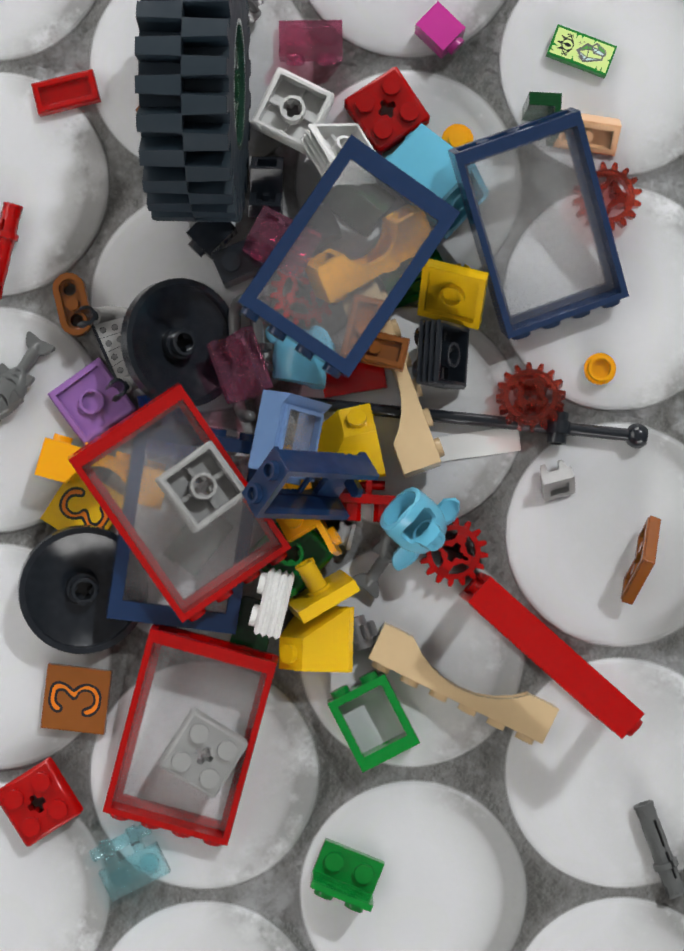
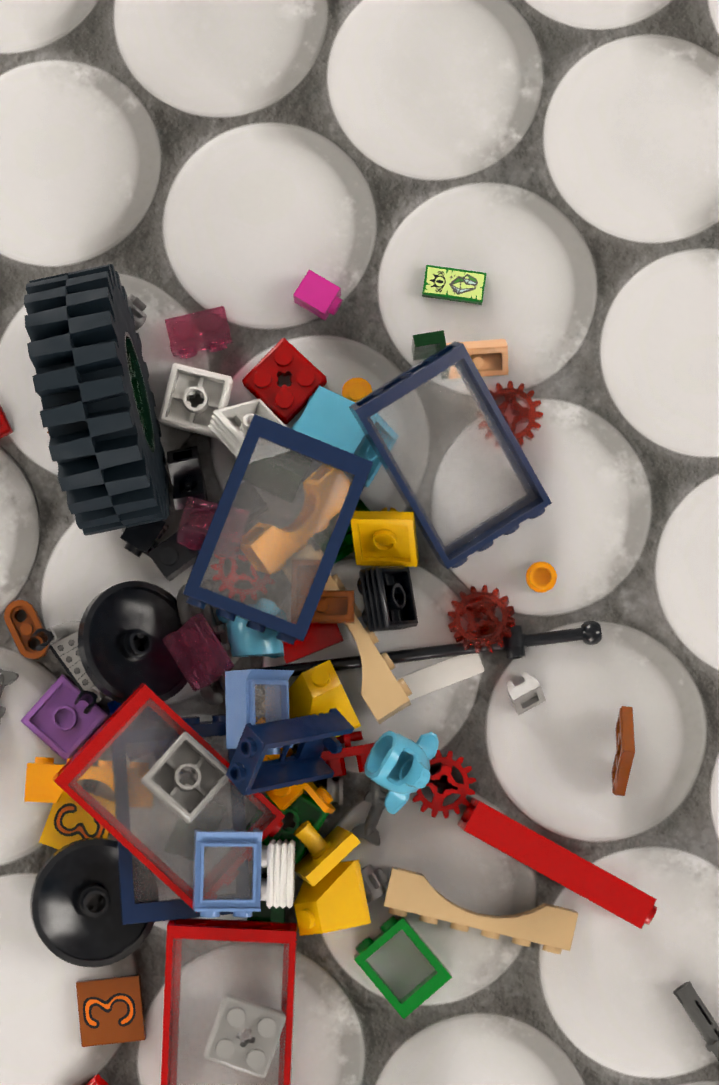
camera: 15 degrees left, 5 degrees down
none -> window [193,829,263,918]

